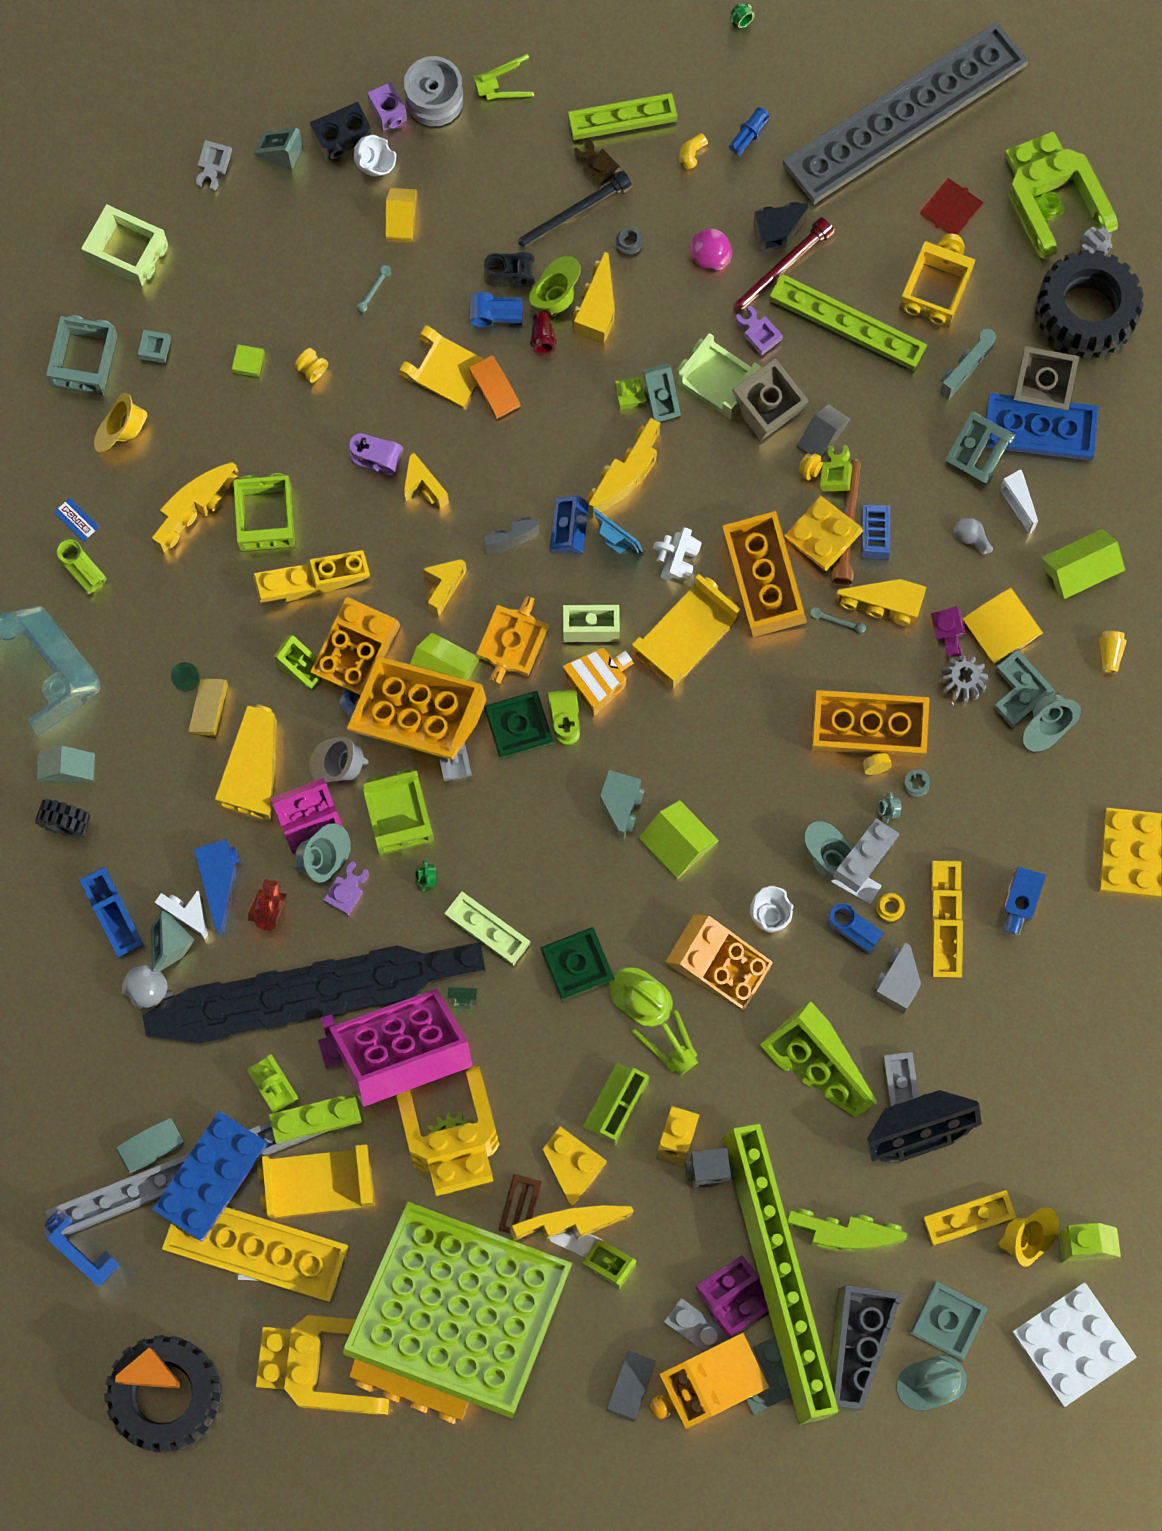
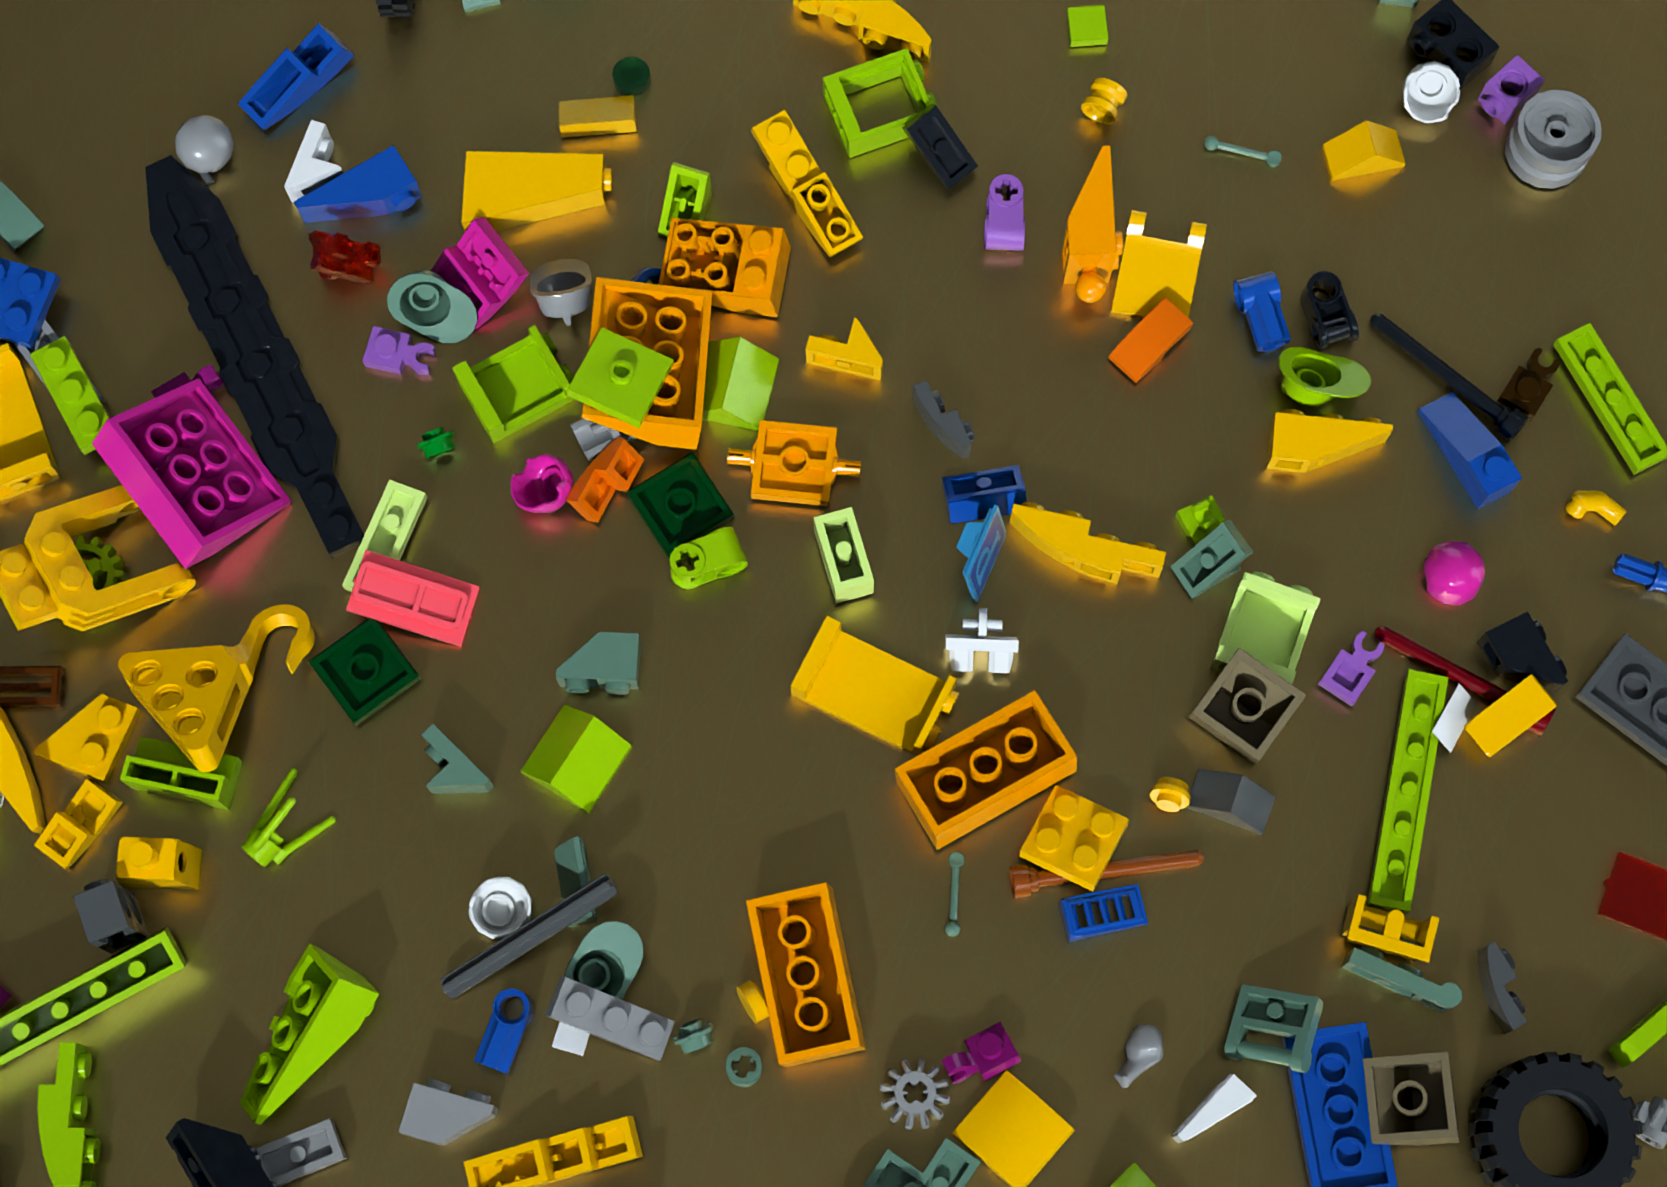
camera: 75 degrees right, 0 degrees up
sand green slope [151,910,194,973] -> none
lime hips [246,1054,299,1113] -> none
yellow slope [404,453,449,509] -> none
clear green plate [448,987,478,1009] -> none
lime plant [474,54,534,100] -> none
dark red cone [530,312,557,354] -> none
light orange torso [563,648,633,716] -> none
lime piece [609,967,673,1027] -> none
dark grey plate [616,228,643,254] -> none
light orange slope [665,914,773,1011] -> none
lime plate [820,445,852,492] -> none
yellow slope [835,579,927,626] -> none
yellow plate [876,893,905,922] -> none
yellow window [899,241,975,326] -> none
yellow plate [938,234,965,255] -> none
none -> yellow slope [34,779,123,869]
none -> yellow piece [118,604,315,772]
none -> coral piece [346,550,480,647]
none -> sand green slope [421,724,494,794]
none -> dark grey axle [440,874,618,998]
none -> dark pink hair [511,453,573,514]
none -> sand green slope [554,836,597,927]
none -> orange slope [566,437,645,523]
none -> lime plate [567,327,674,428]
none -> black plate [902,104,978,189]
none -> light orange slope [1061,145,1123,303]
none -> yellow window [1341,894,1440,963]
none -> blue slope [1418,392,1522,509]
none -> white sticker [1432,683,1477,753]
none -> yellow slope [1464,674,1558,757]
none -> dark grey slope [1478,942,1527,1034]

